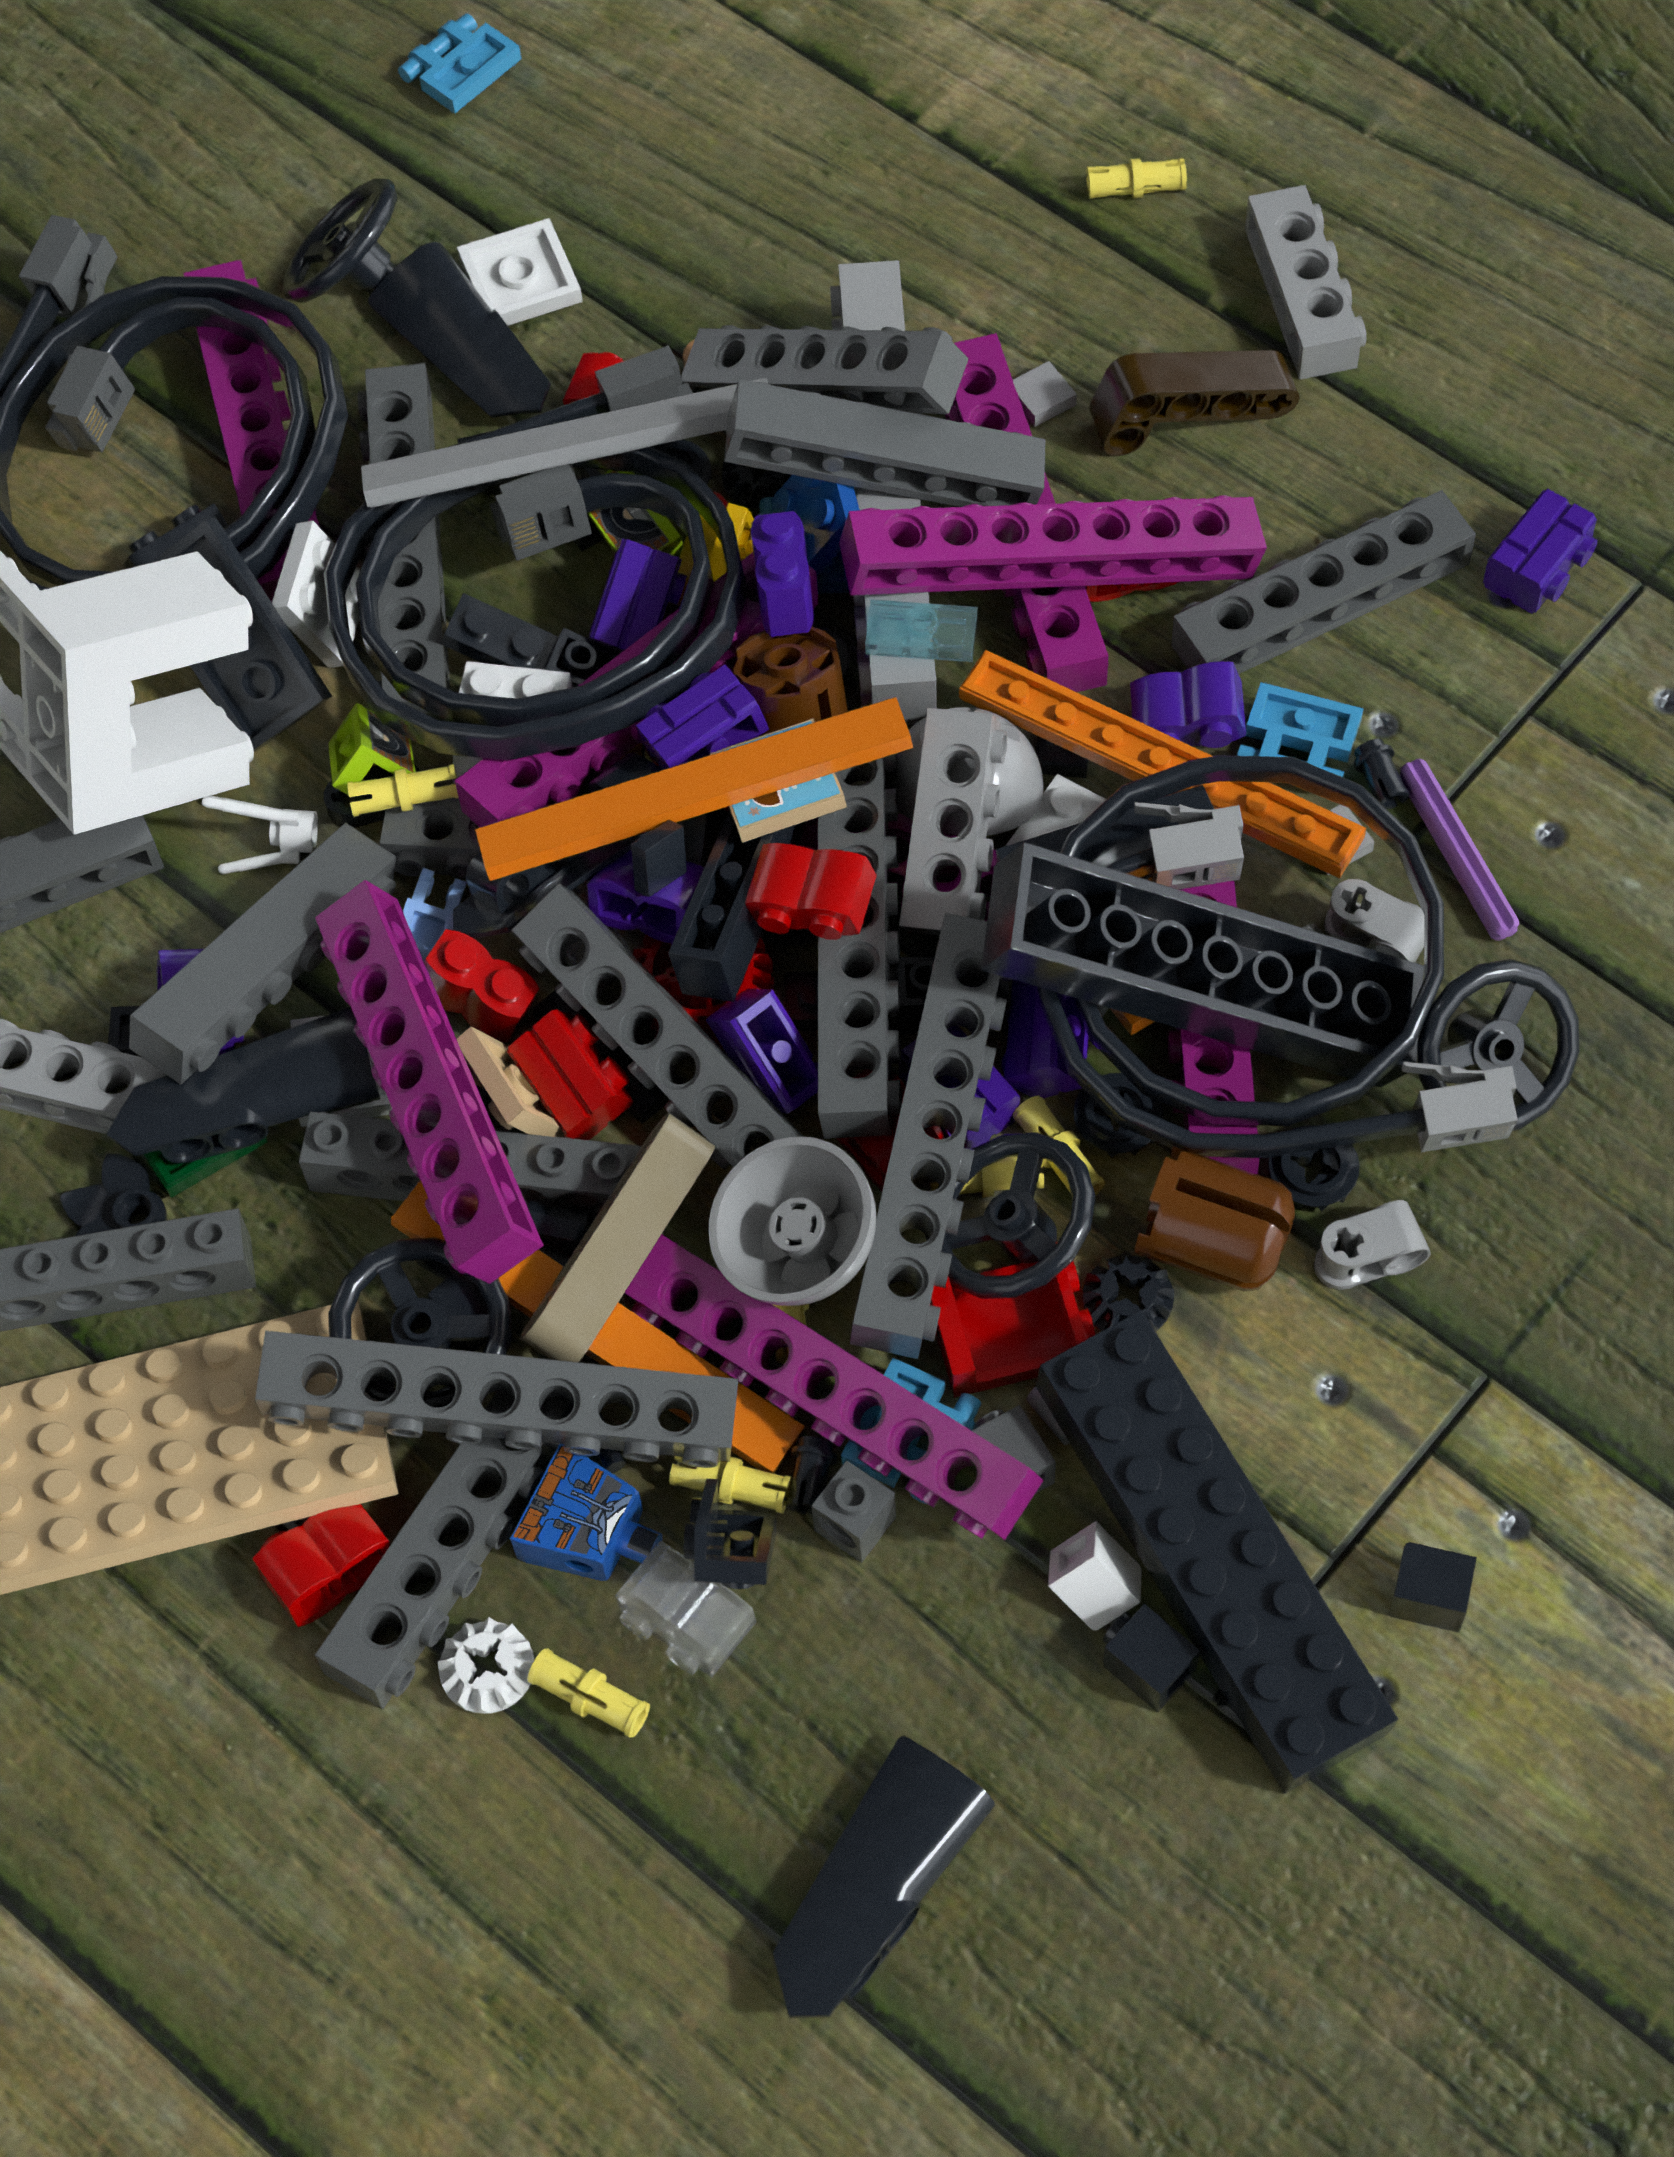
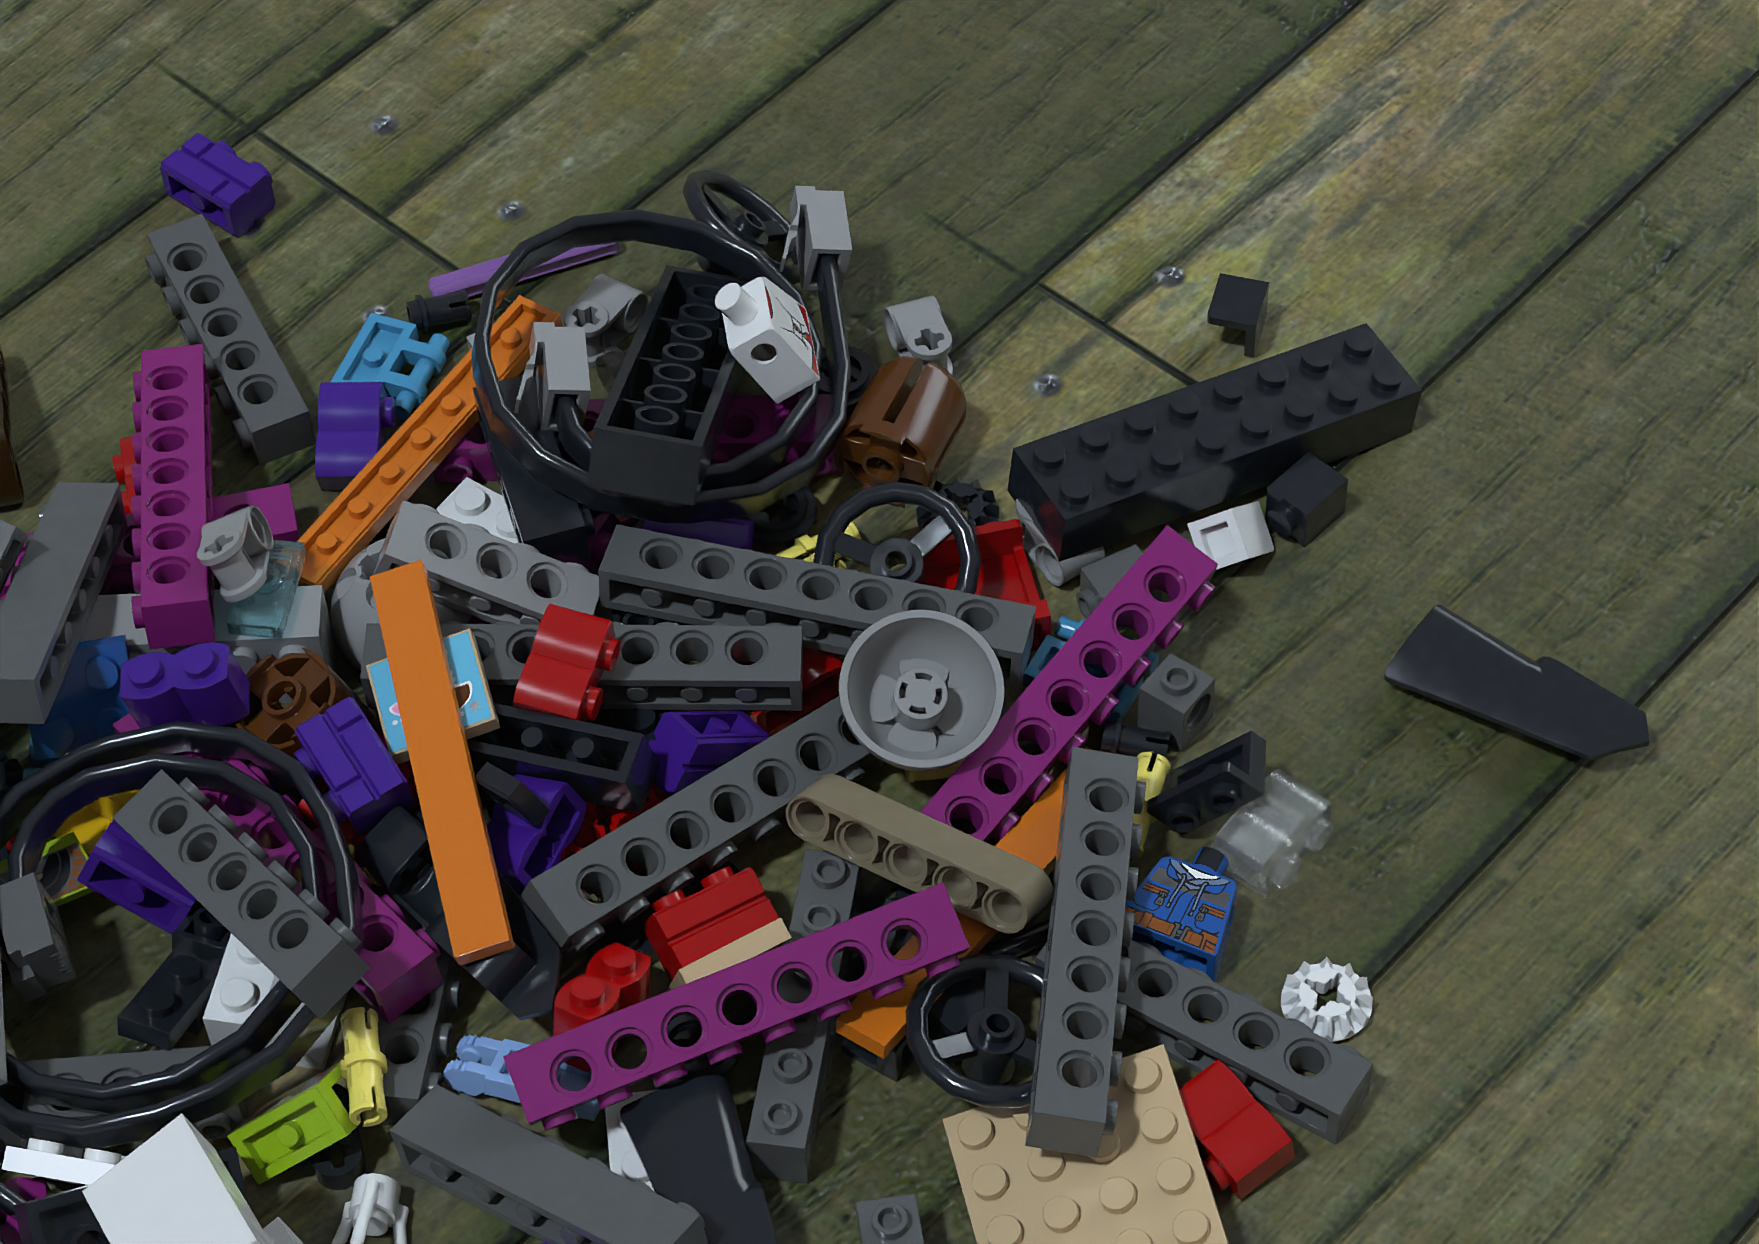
camera: 90 degrees left, 10 degrees down
light yellow pin [527,1648,650,1738] -> none
none -> dark grey brick [113,769,371,1019]
none -> light grey piece [197,505,273,602]
none -> white torso [715,277,820,404]

